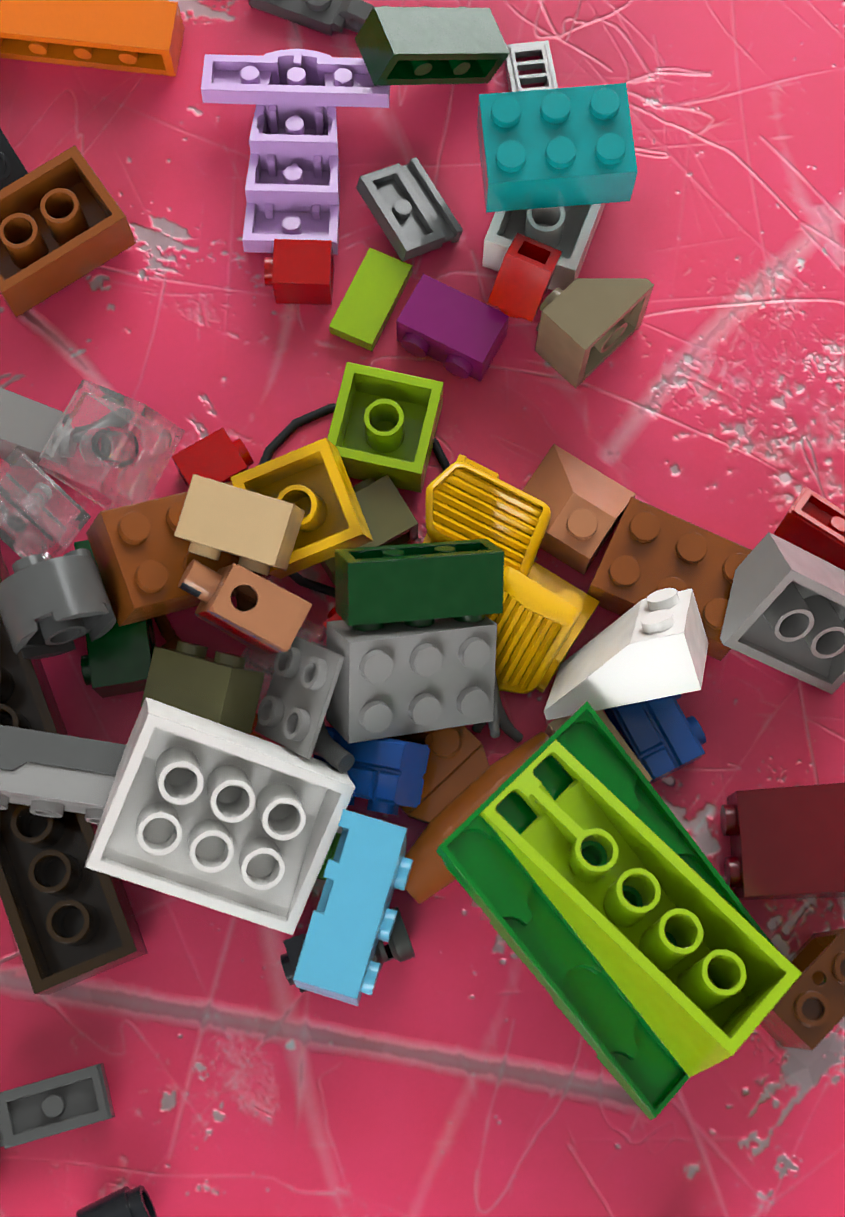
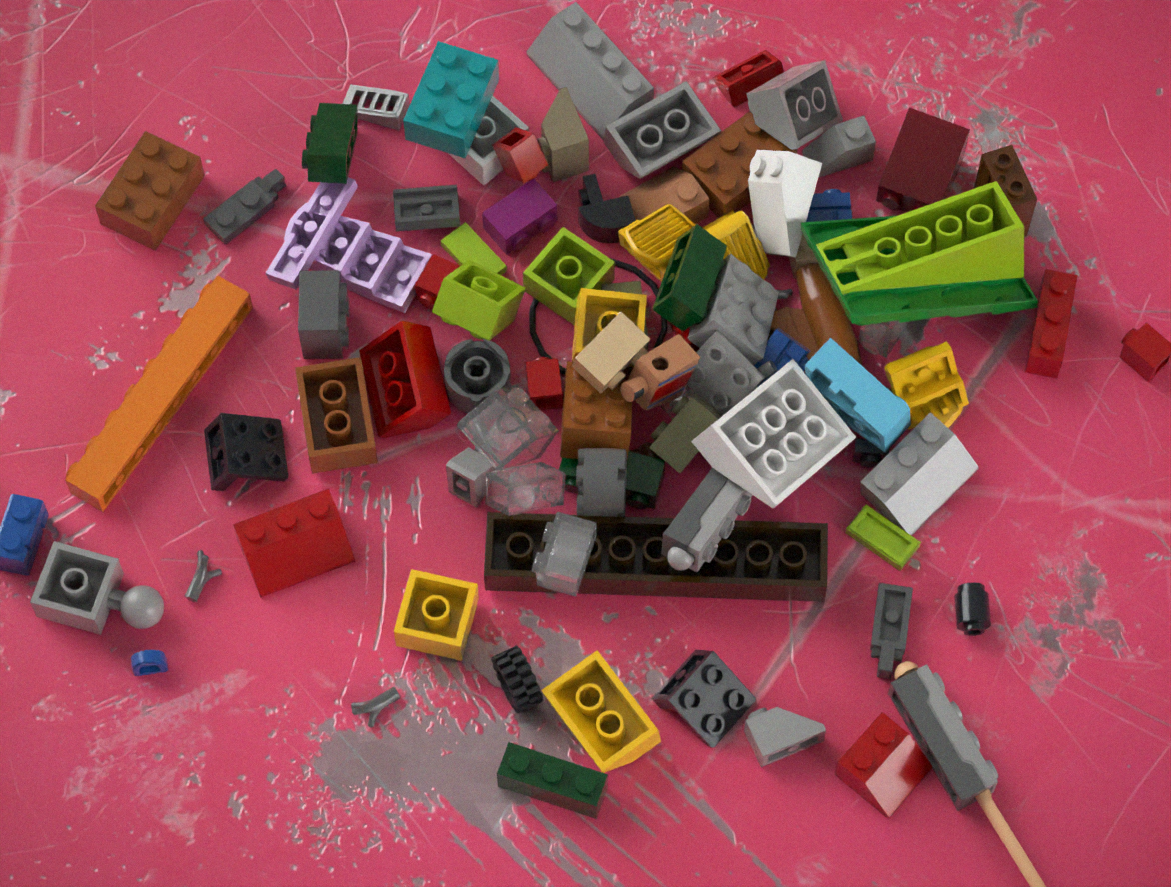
camera: 65 degrees left, 10 degrees down
none -> dark grey brick [298,270,350,359]
none -> red slope [359,320,451,438]
none -> lime brick [432,260,526,340]
none -> dark grey brick [444,339,511,416]
none -> light grey slope [526,2,654,141]
none -> black brick [578,174,636,243]
none -> light grey slope [604,81,721,179]
none -> light grey slope [802,116,876,178]
none -> lime tile [845,505,921,571]
none -> light grey slope [860,412,979,536]
none -> yellow piece [884,341,969,430]
none -> red brick [1025,269,1078,379]

